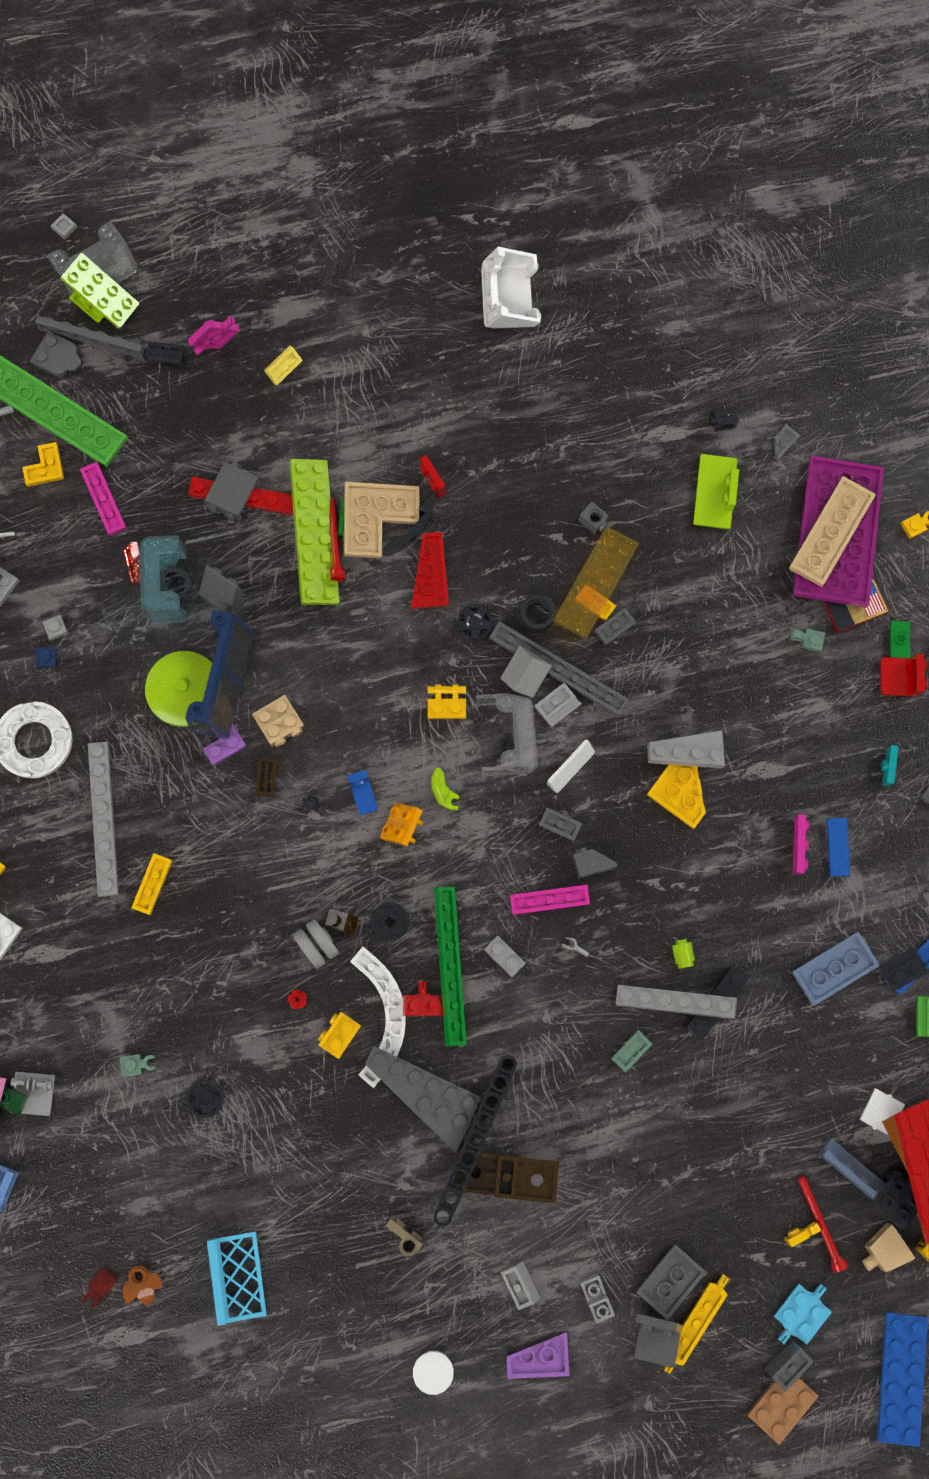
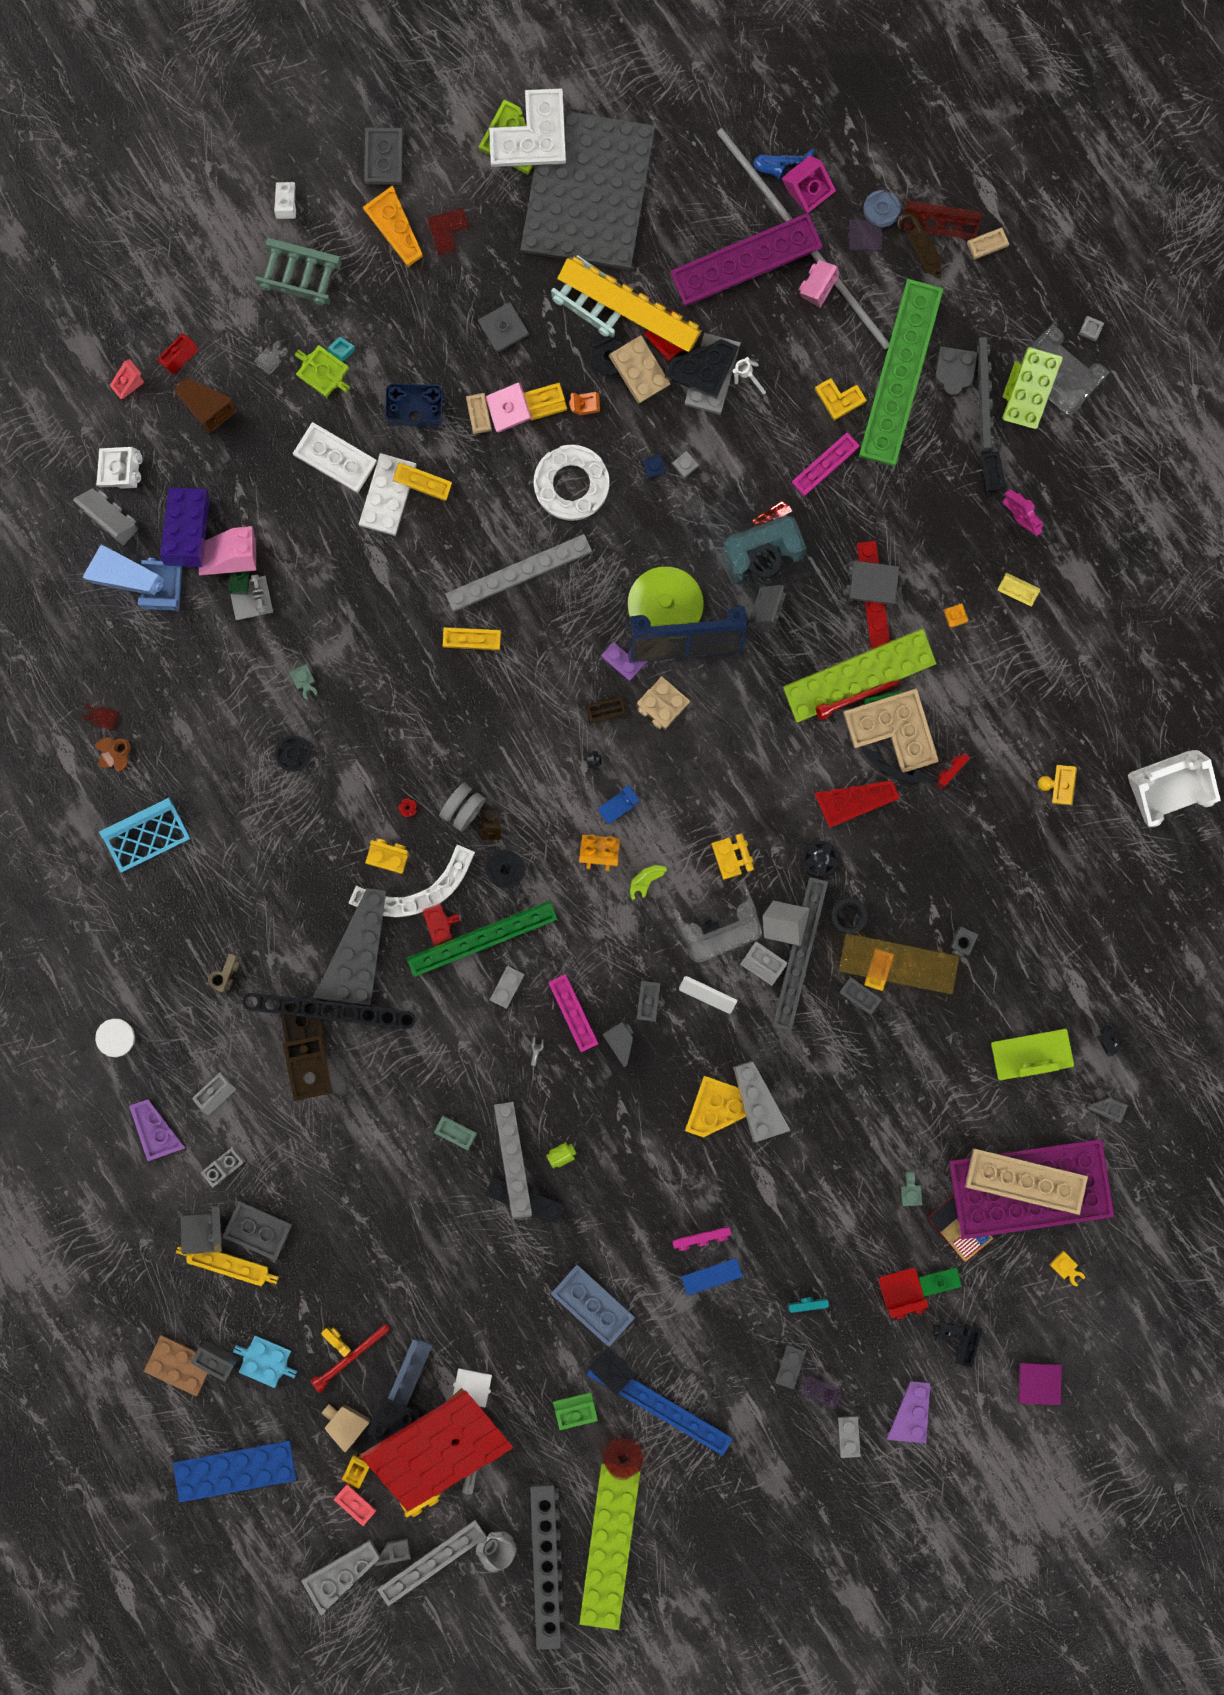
camera: 75 degrees right, 5 degrees up
none -> light orange tile [943,604,968,628]
none -> yellow plate [1038,765,1077,806]

